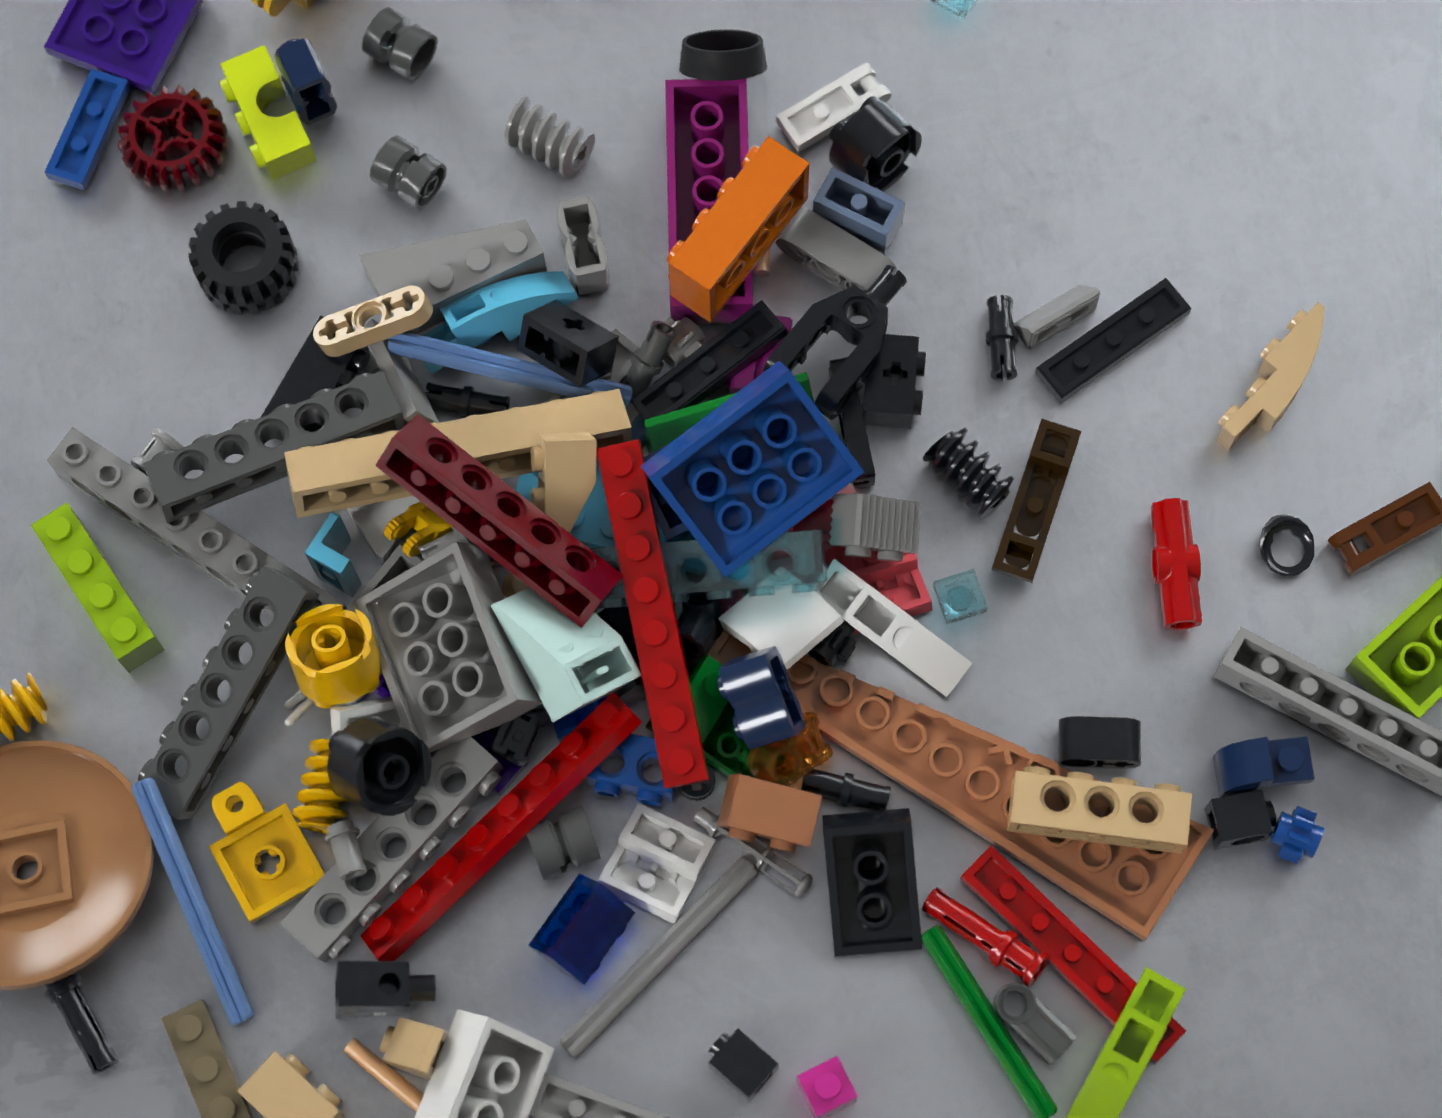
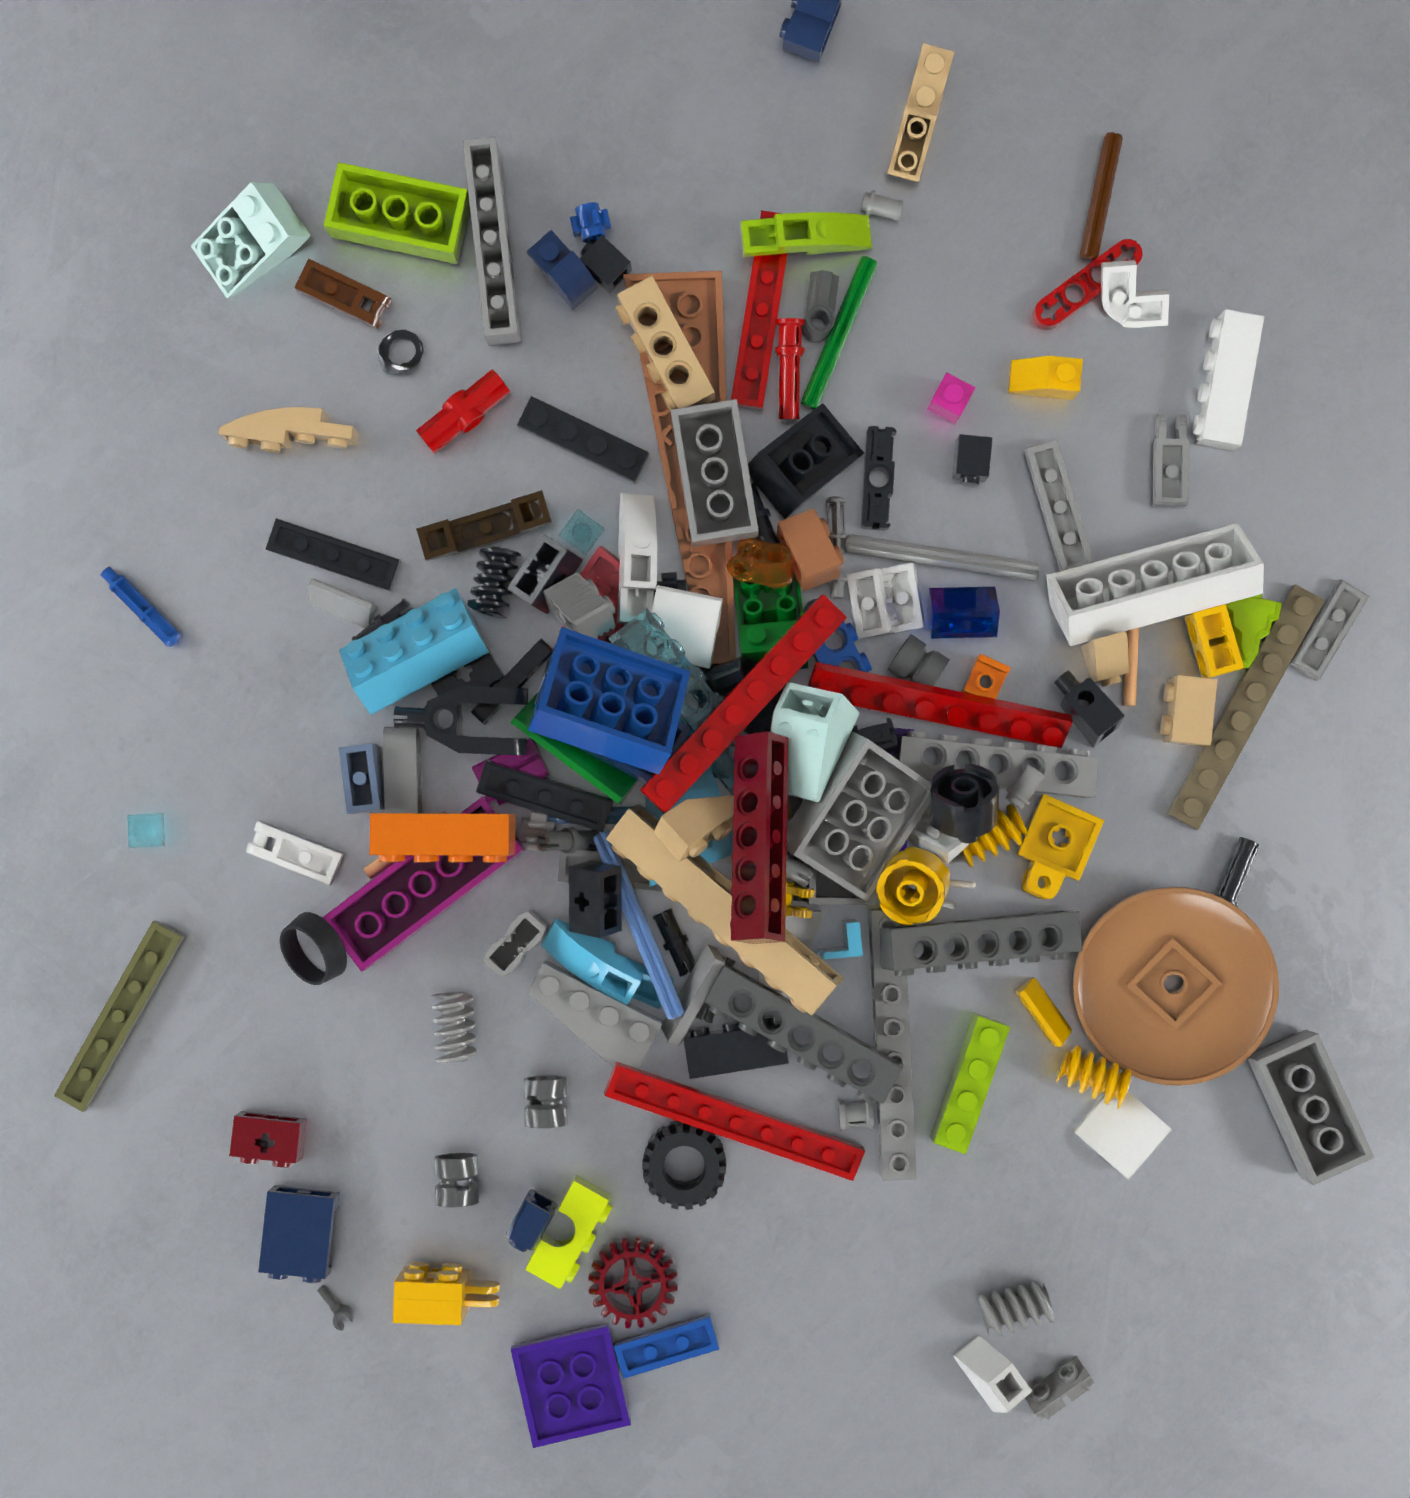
camera: 125 degrees left, 15 degrees up
medium blue axle [131,778,253,1025] -> none
tan beam [313,286,433,357] -> none
dark blue brick [717,646,806,749] -> none
black brick [829,96,922,192] -> none
black beam [1058,716,1141,769] -> none
none -> blue piece [100,567,181,647]
none -> medium azure brick [339,588,489,715]
none -> black brick [507,533,583,614]
none -> black plate [517,396,649,483]
none -> red plate [604,1061,865,1181]
none -> light grey brick [671,399,759,548]
none -> black piece [860,426,897,531]
none -> orange brick [960,654,1011,699]
none -> yellow slope [1015,978,1072,1047]

